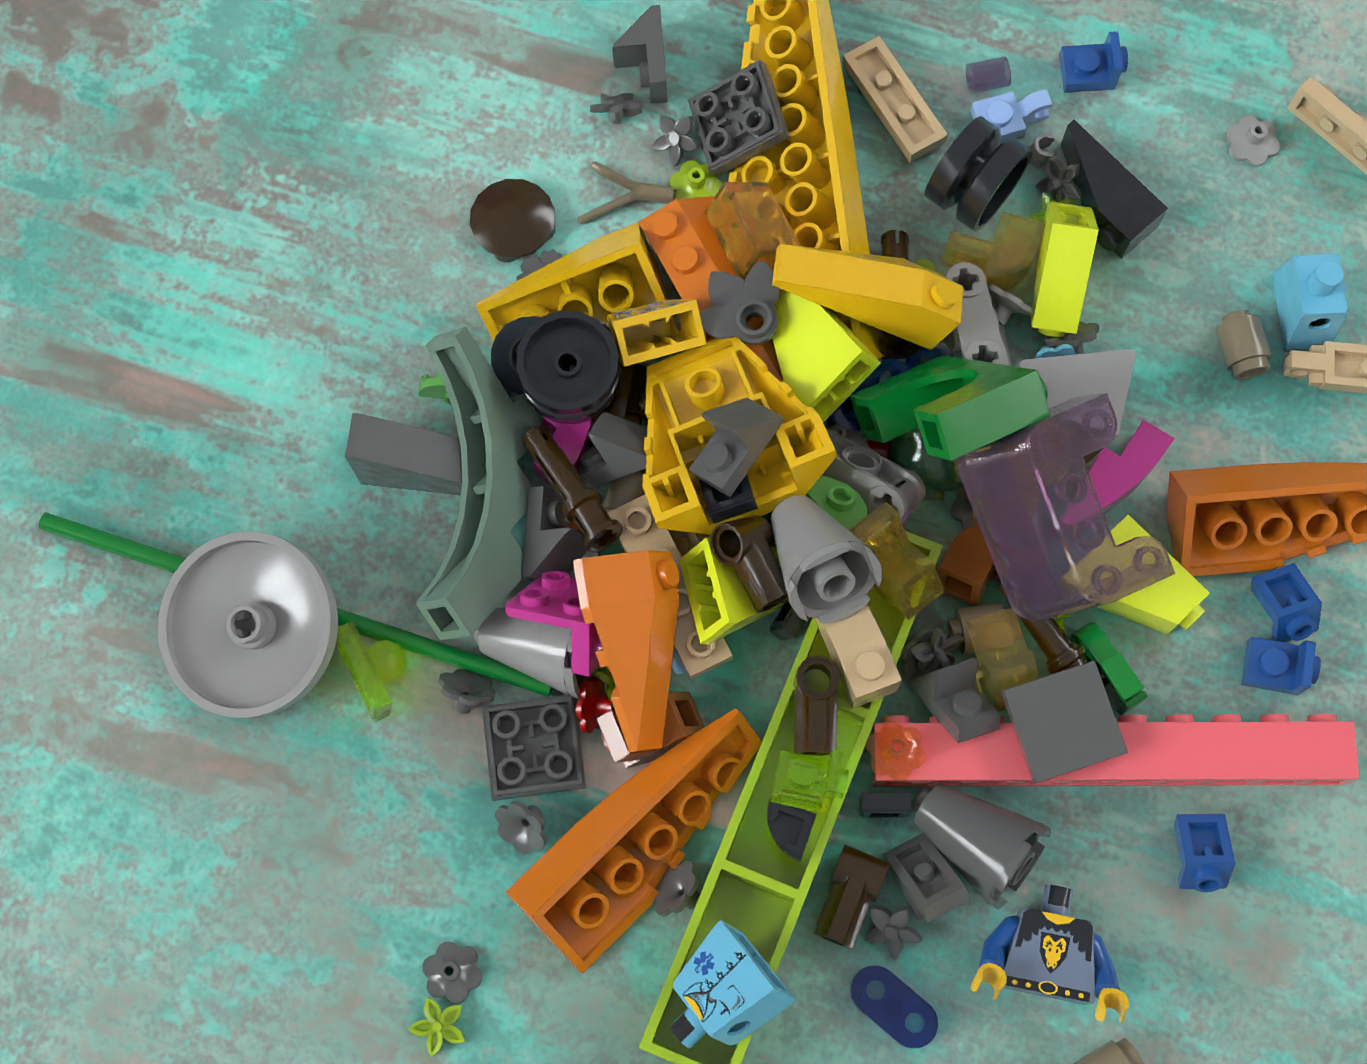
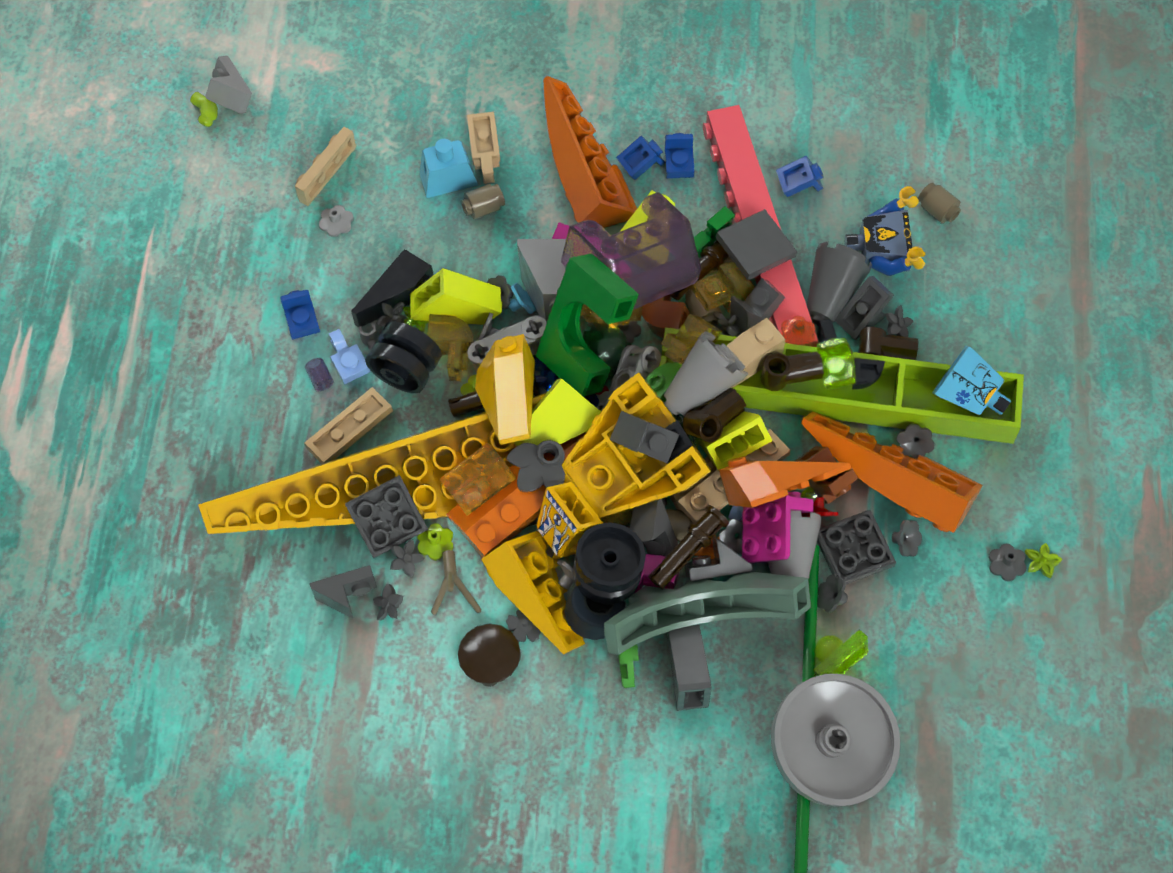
camera: 105 degrees left, 10 degrees down
clear blue plate [850,965,938,1048] -> none

